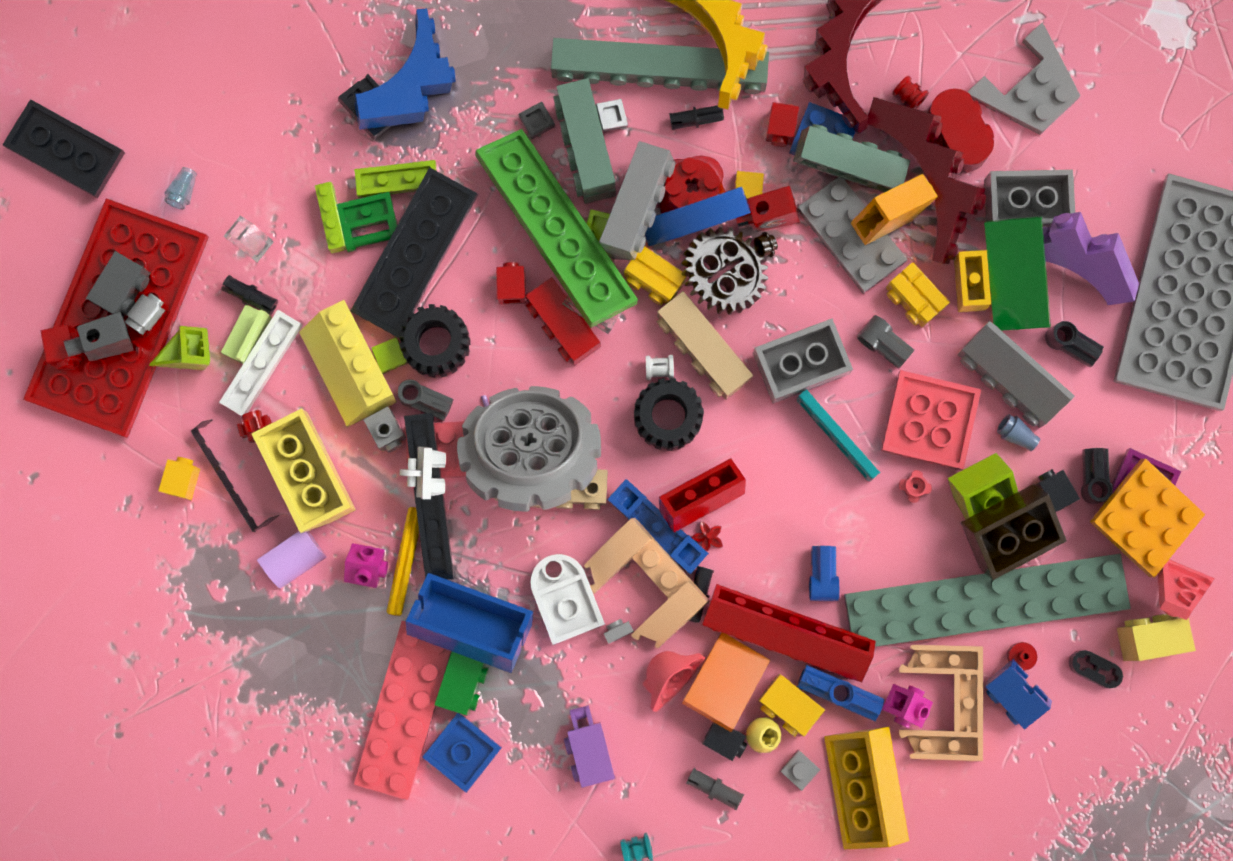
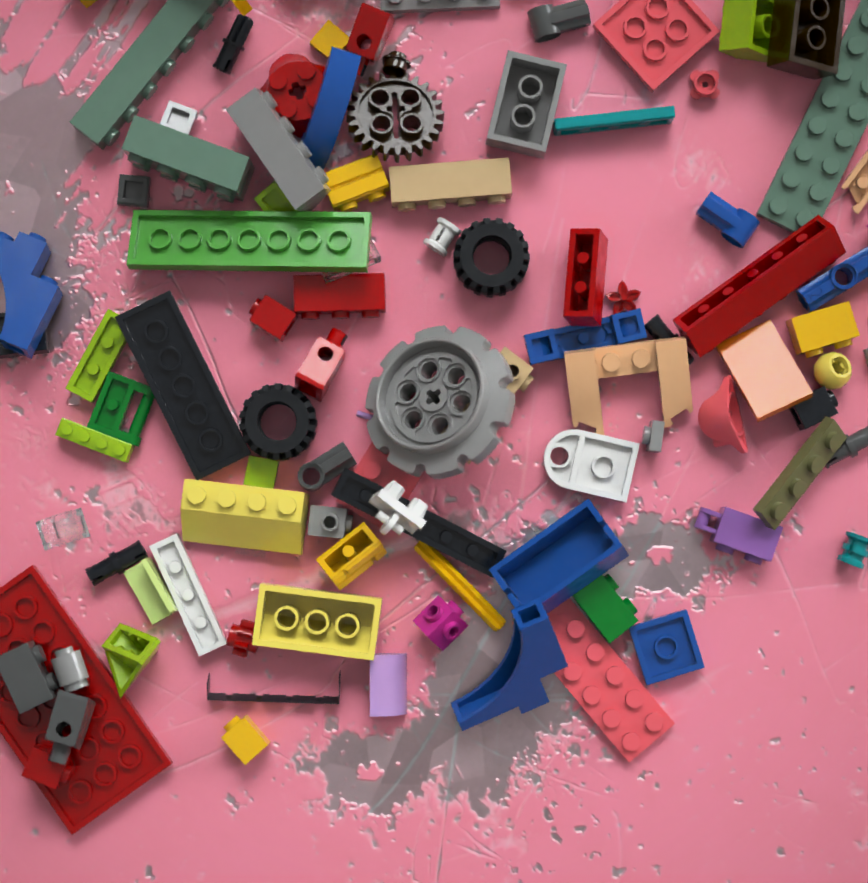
camera: 60 degrees left, 5 degrees up
none -> torso [294,328,348,402]
none -> yellow brick [316,522,387,590]
none -> blue arch [451,598,568,731]
none -> olive plate [753,416,847,530]

